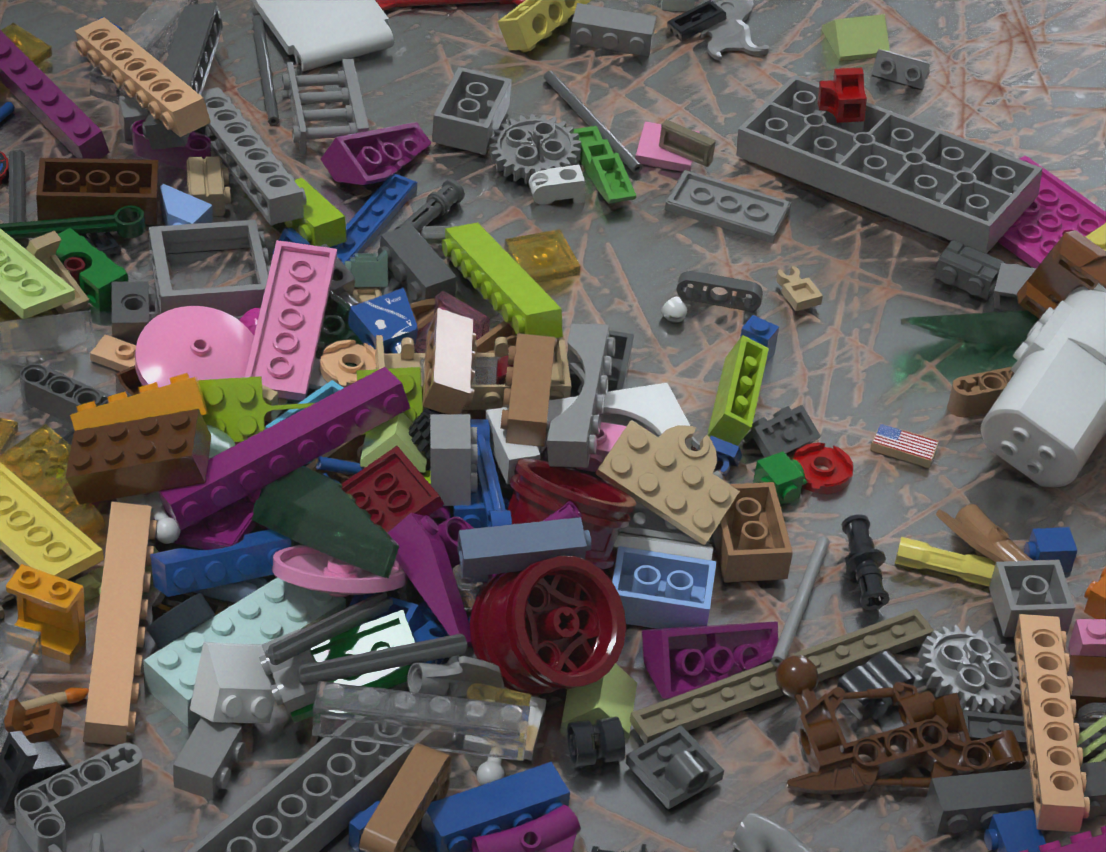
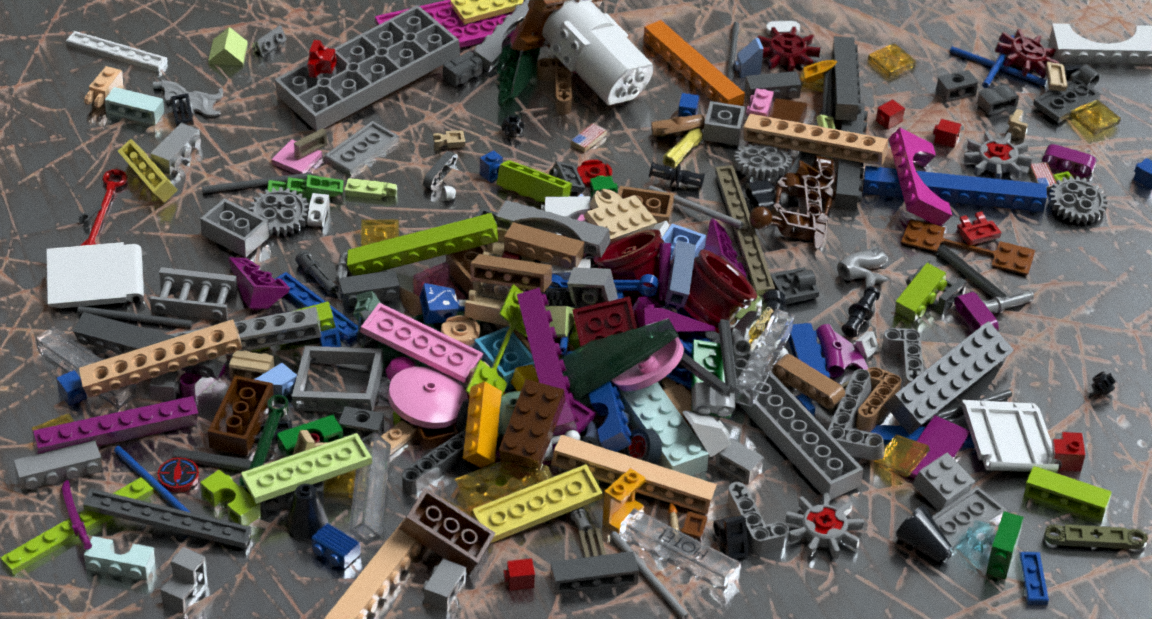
camera: 70 degrees left, 0 degrees up
none -> yellowish green hinge [345,178,397,200]
none -> black gear [502,115,524,138]

